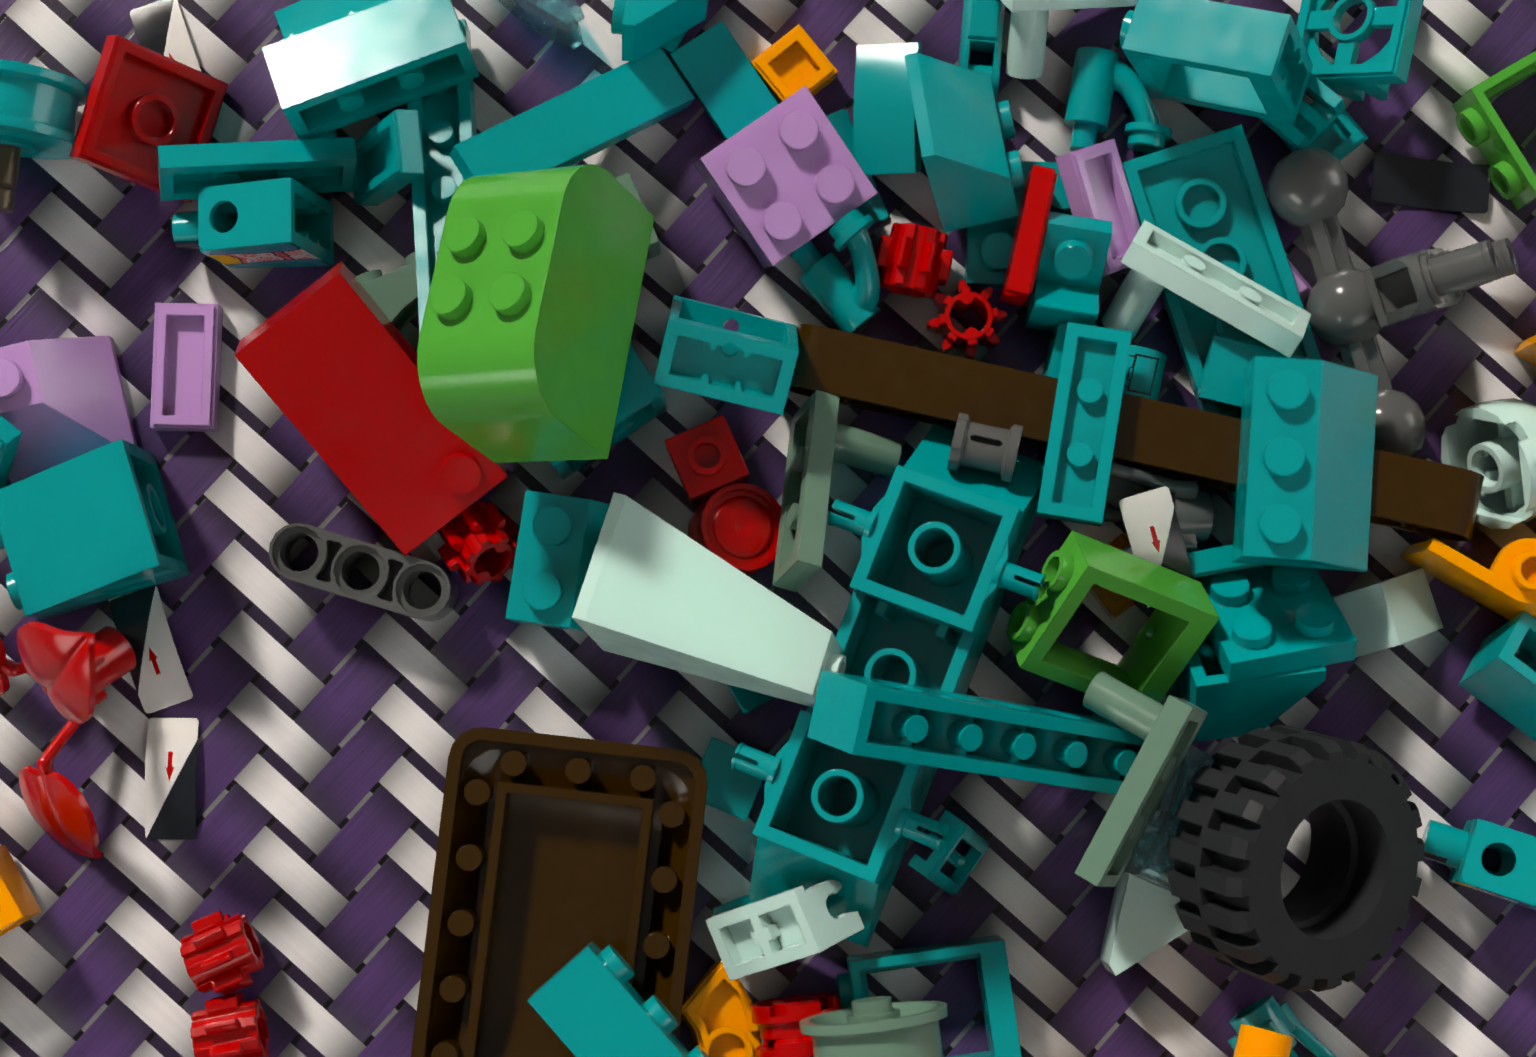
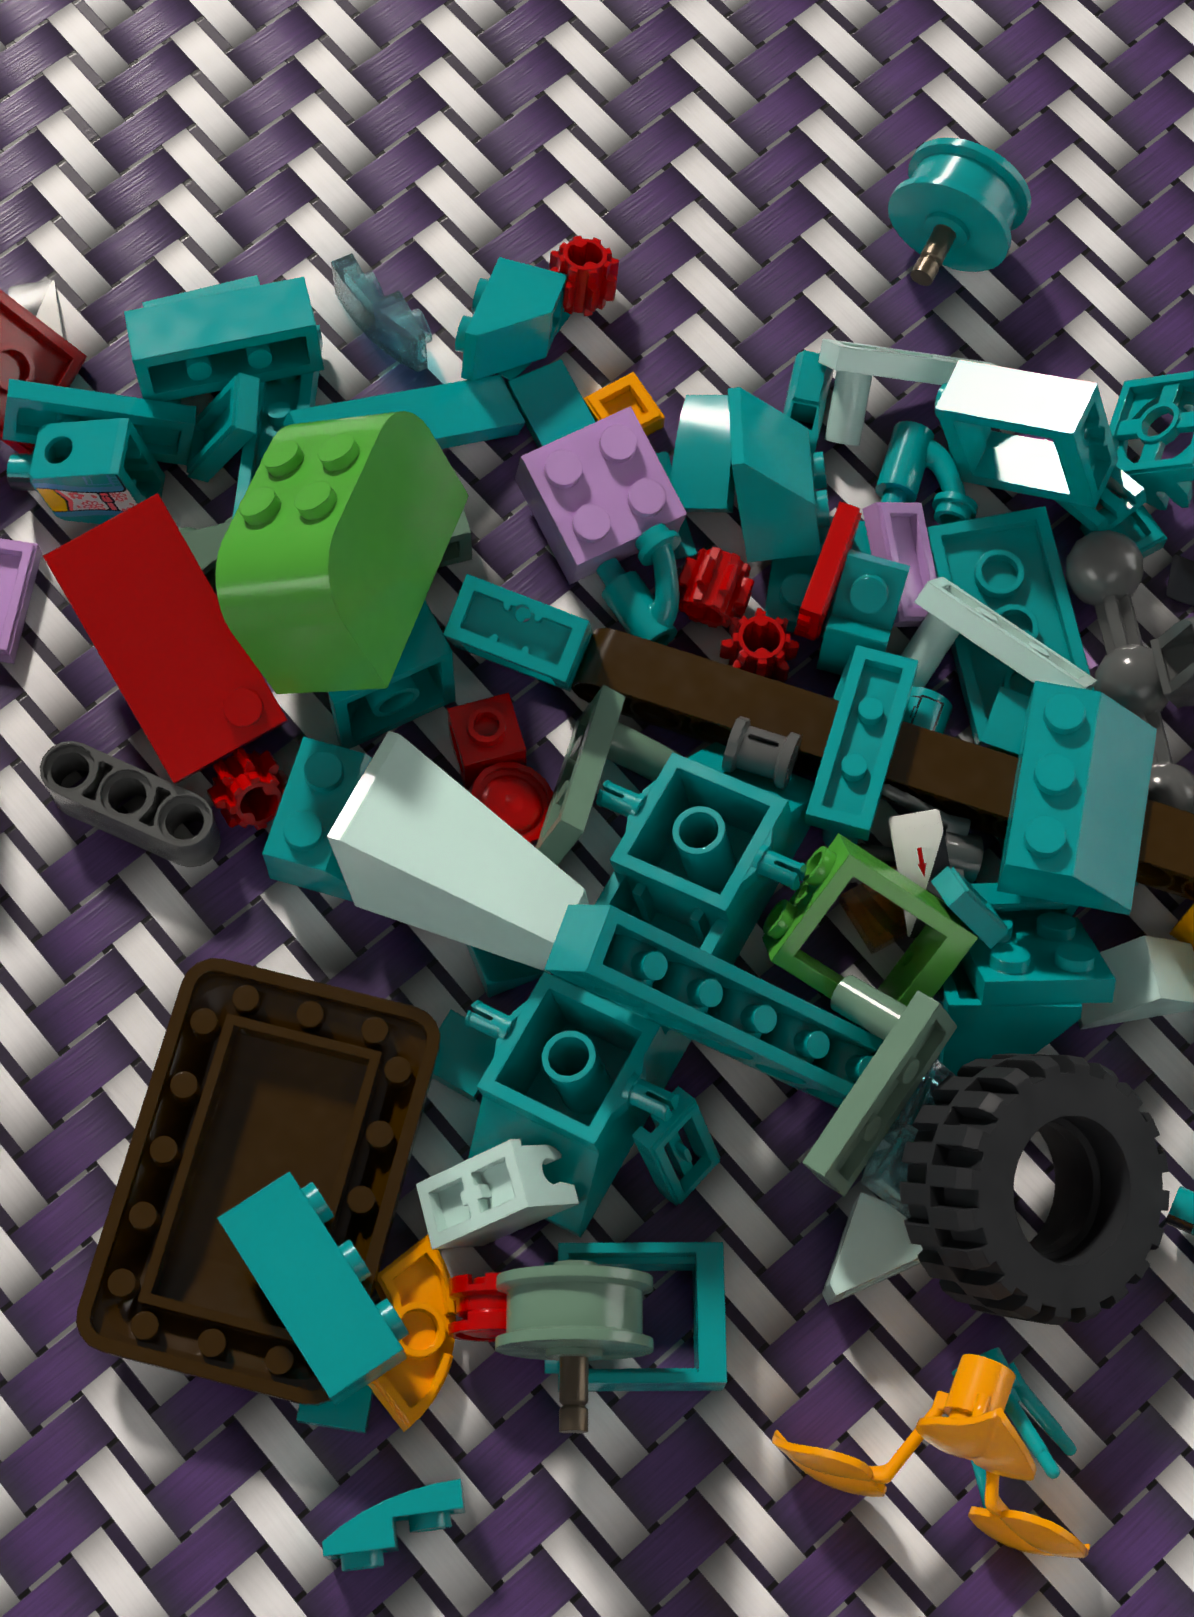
camera: 10 degrees right, 15 degrees down
none -> teal tile [931,866,1008,949]

